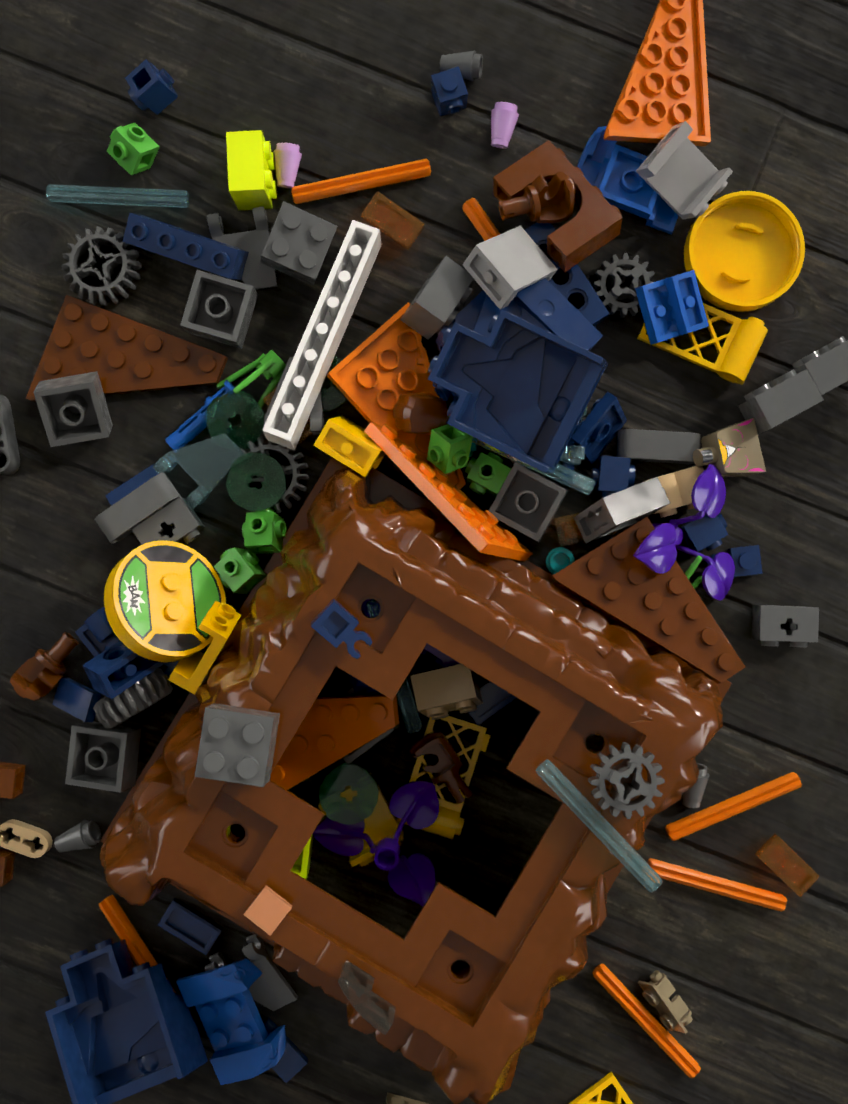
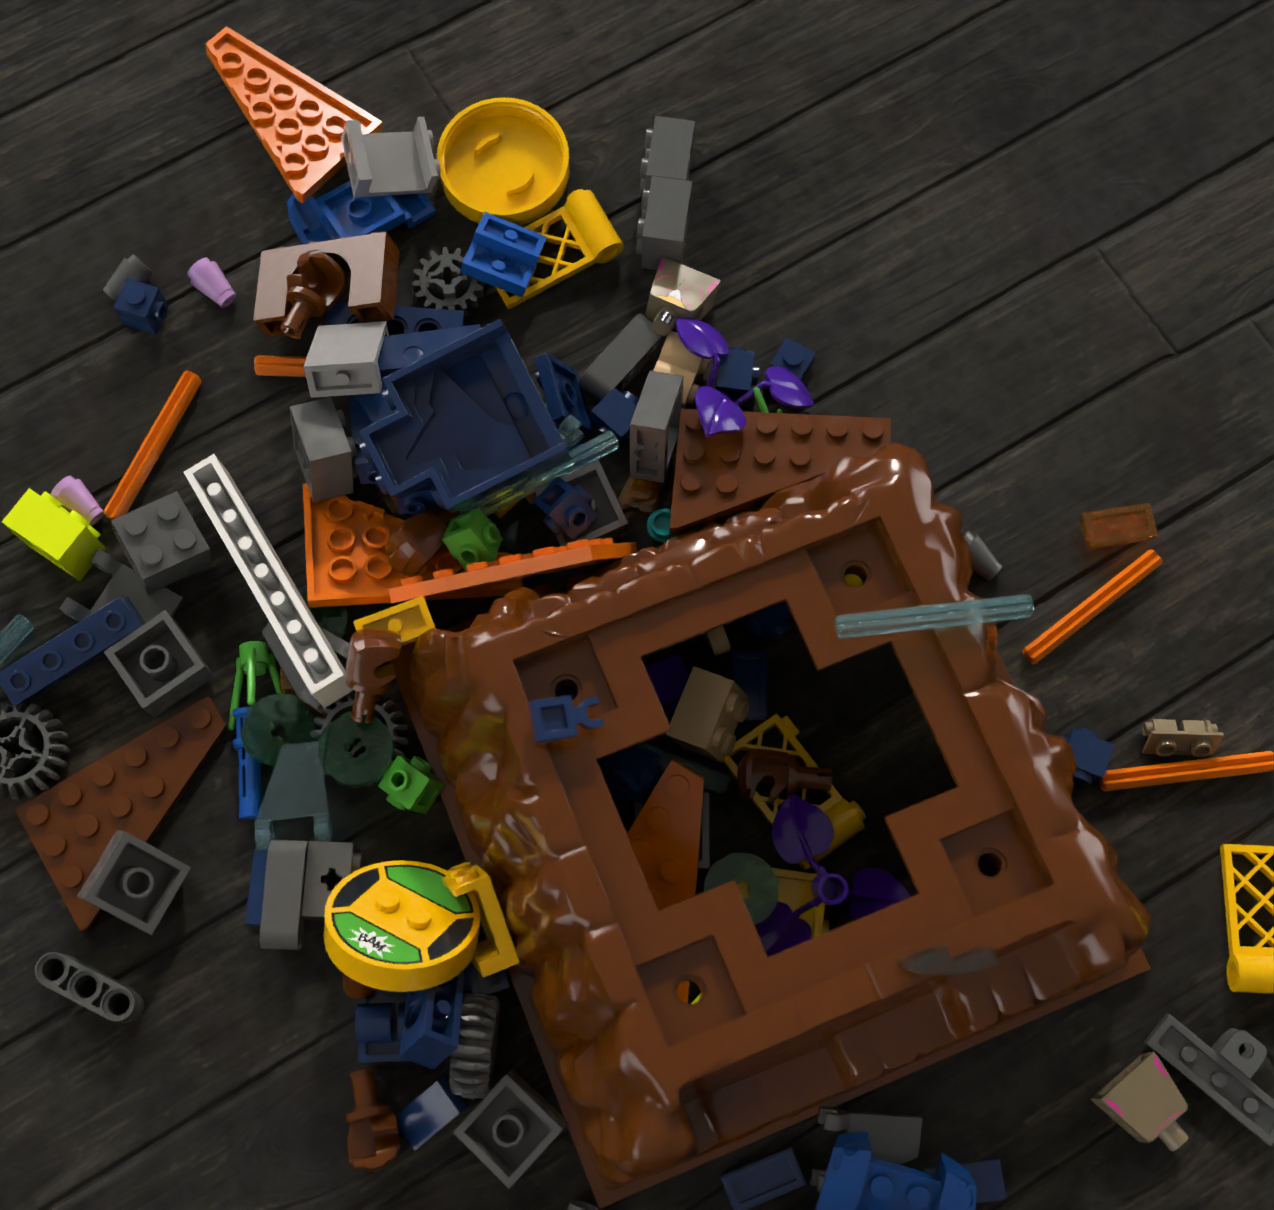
camera: 55 degrees left, 15 degrees down
dark grey brick [195,703,280,787] -> none
bright green brick [214,547,267,594] -> none
nougat tile [244,885,292,936] -> none
clear orange plate [361,191,424,250] -> none
bright green brick [464,452,511,498] -> none
dark grey gear [588,742,665,819] -> none
orange axle [665,772,802,841] -> none
dark grey brick [751,605,819,648] -> none
none -> reddish brown piece [346,628,402,723]
none -> dark blue brick [533,476,598,540]
none -> dark blue brick [1061,728,1114,787]

